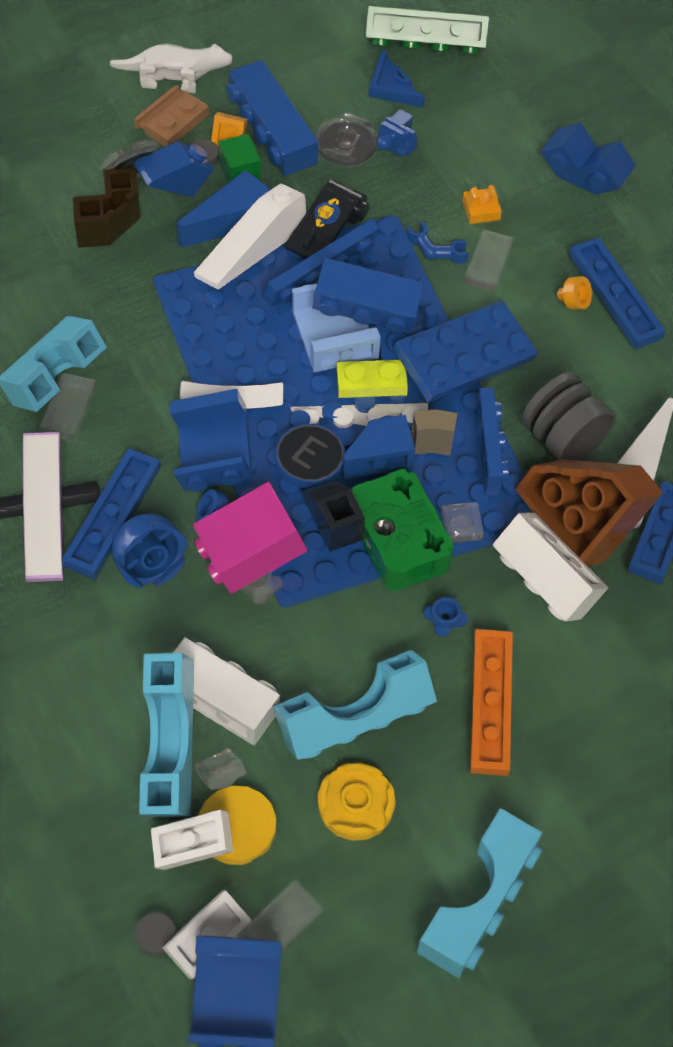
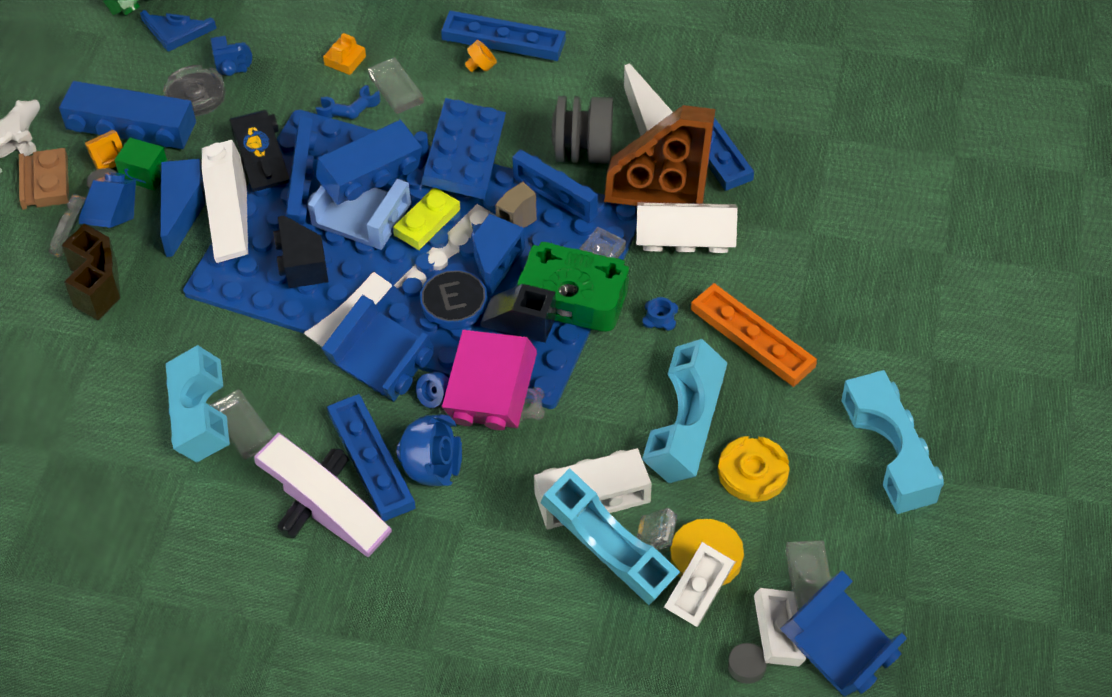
camera: 45 degrees left, 5 degrees down
none -> black slope [273,216,329,288]

